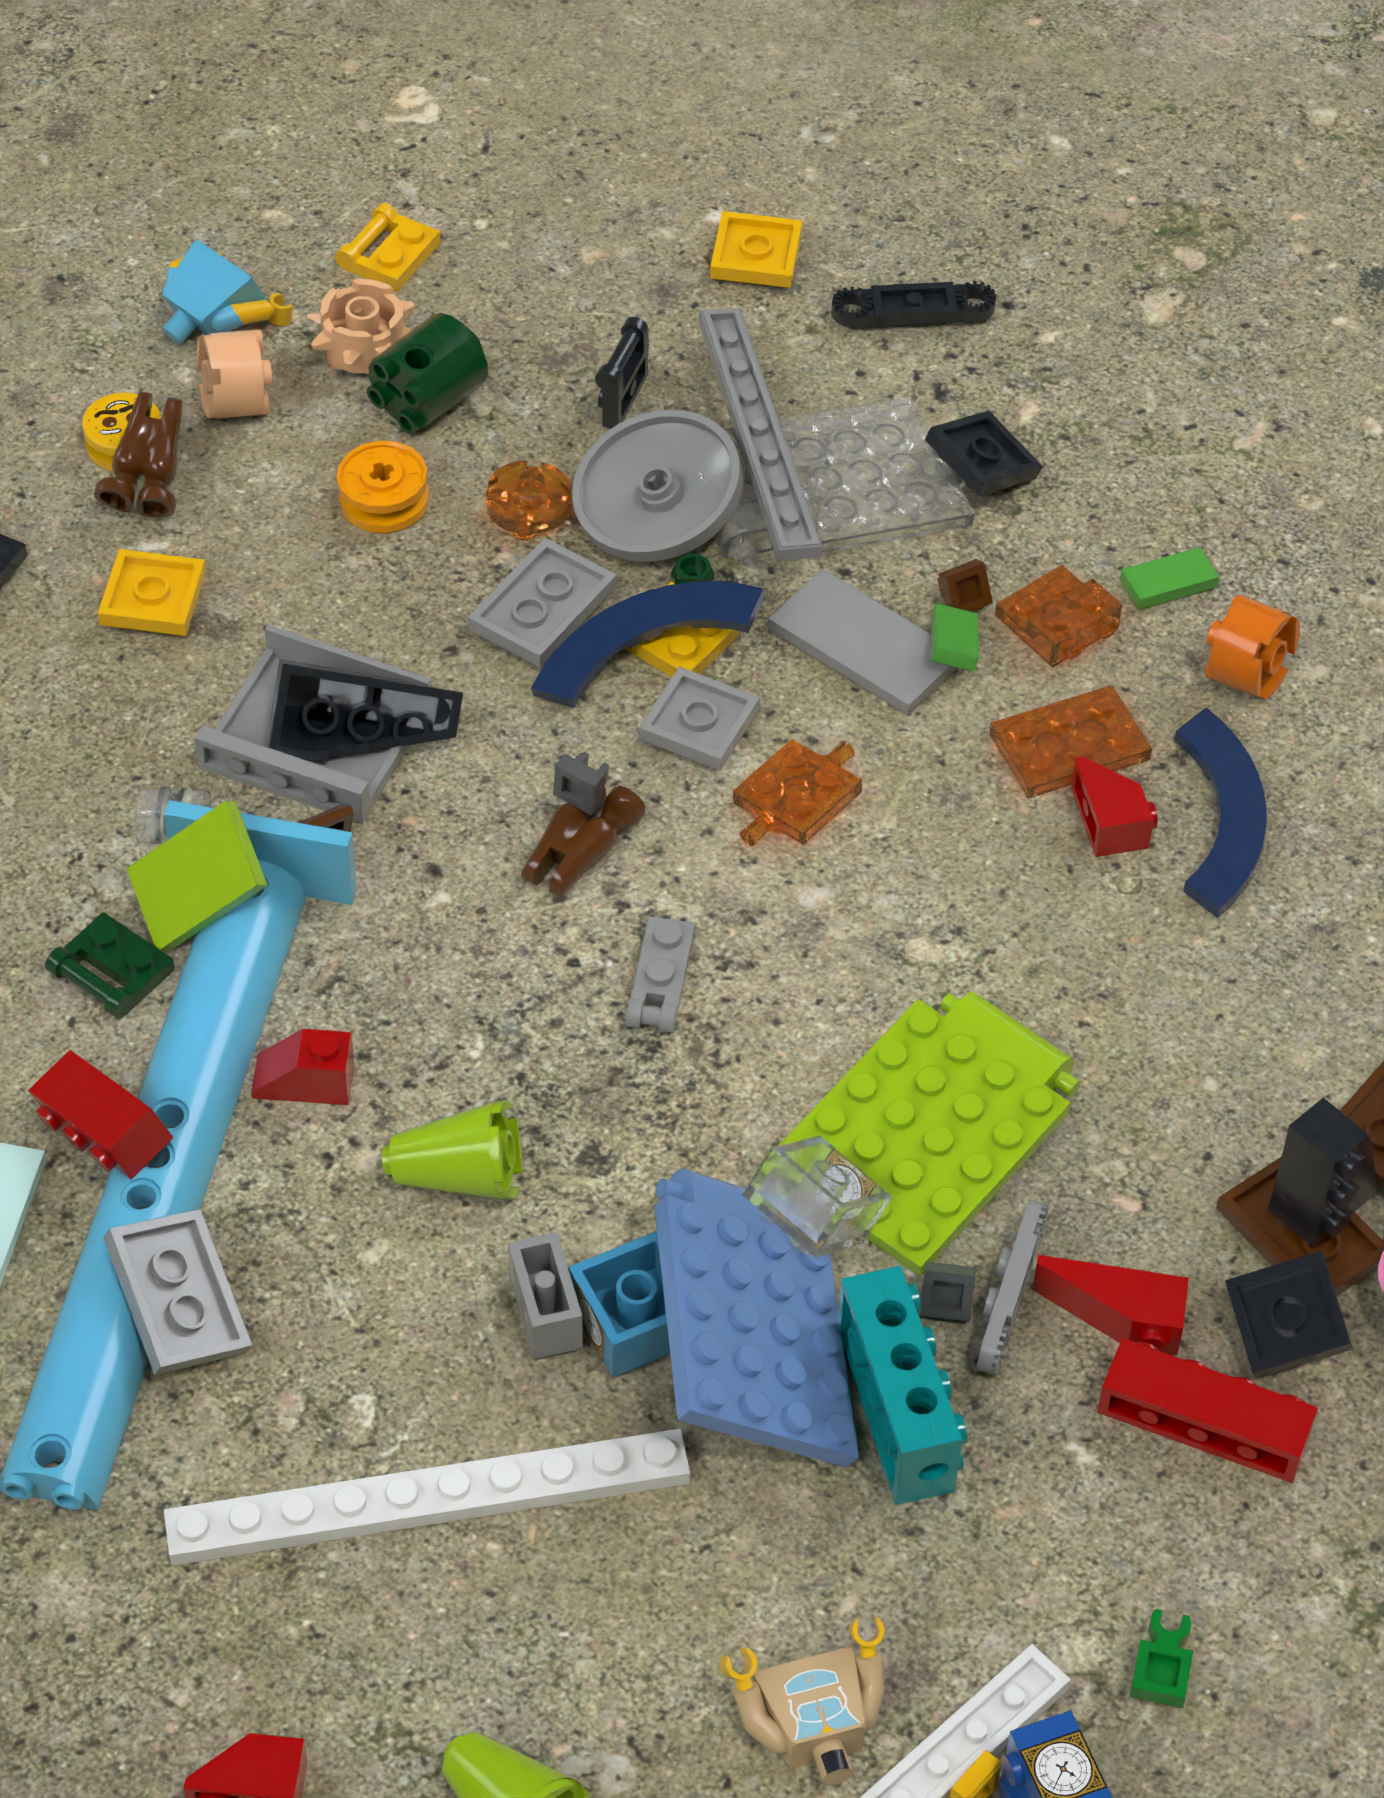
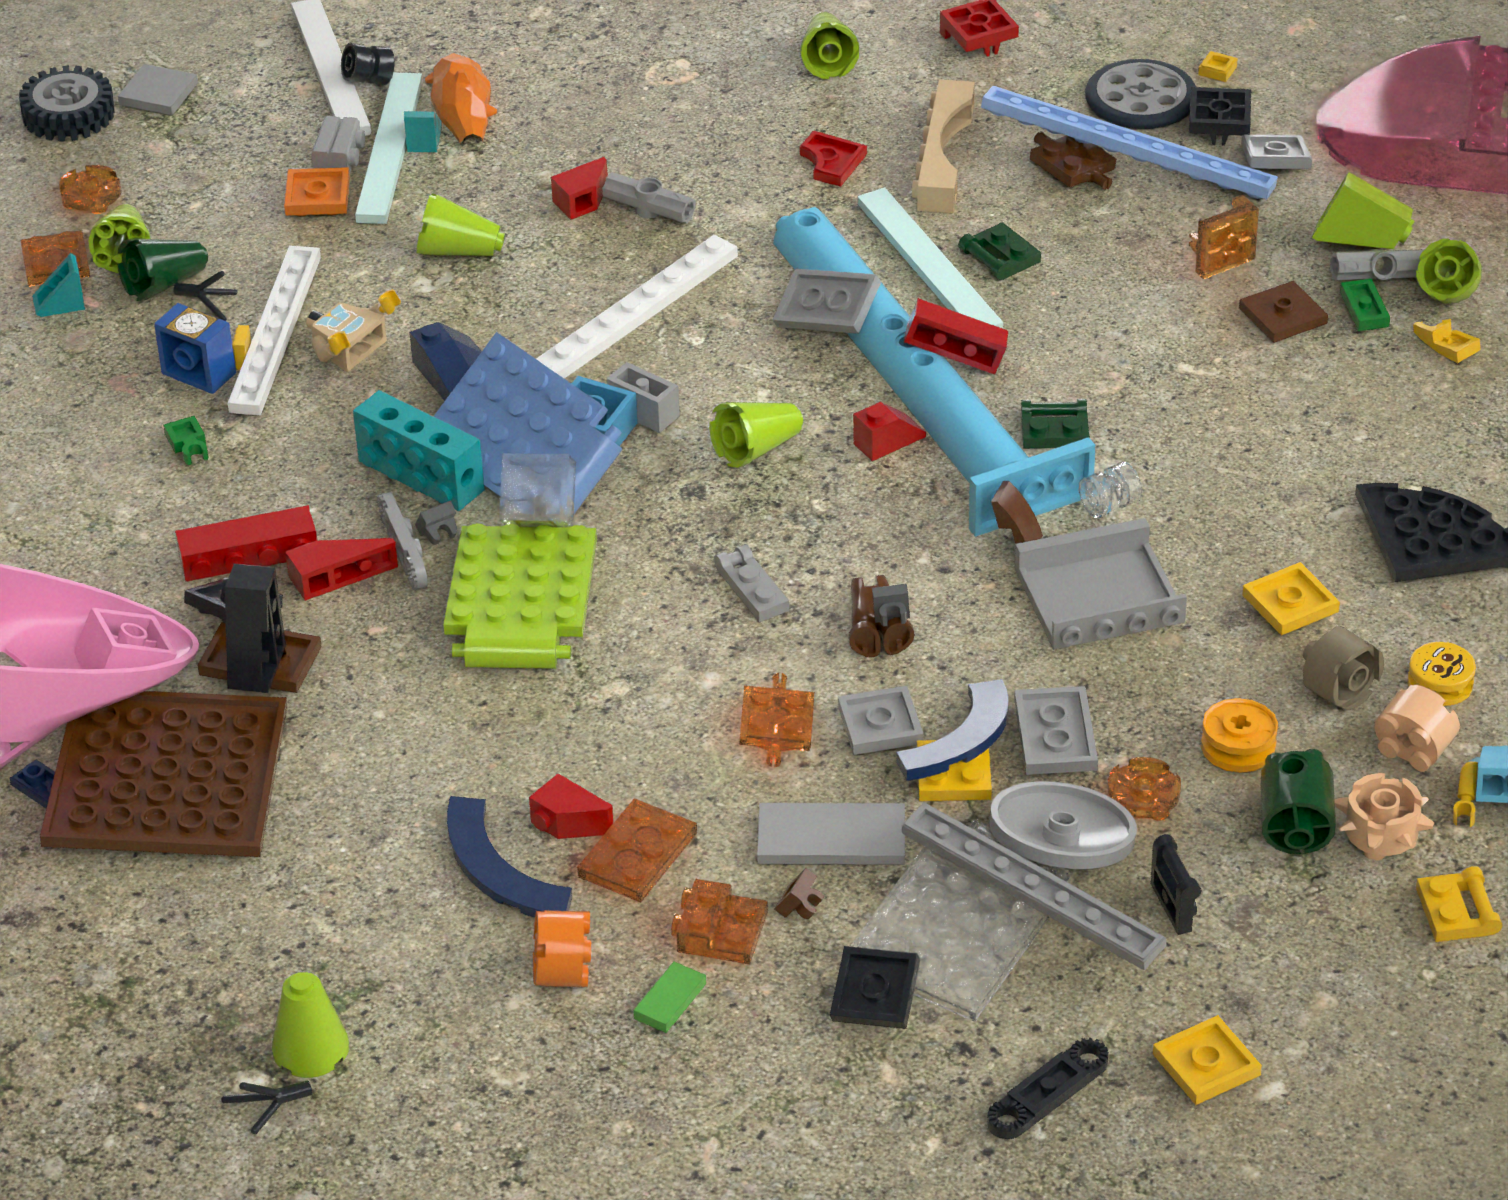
camera: 145 degrees right, 10 degrees down
reddish brown piece [94,391,183,518] -> none
lime tile [126,801,268,952] -> none
black wedge [268,659,463,761] -> none
dark green plate [671,553,715,584] -> none
bright green tile [931,603,979,671] -> none
none -> dark blue wedge [409,322,482,401]
none -> light grey piece [602,172,696,224]
none -> dark tan brick [1303,625,1384,710]

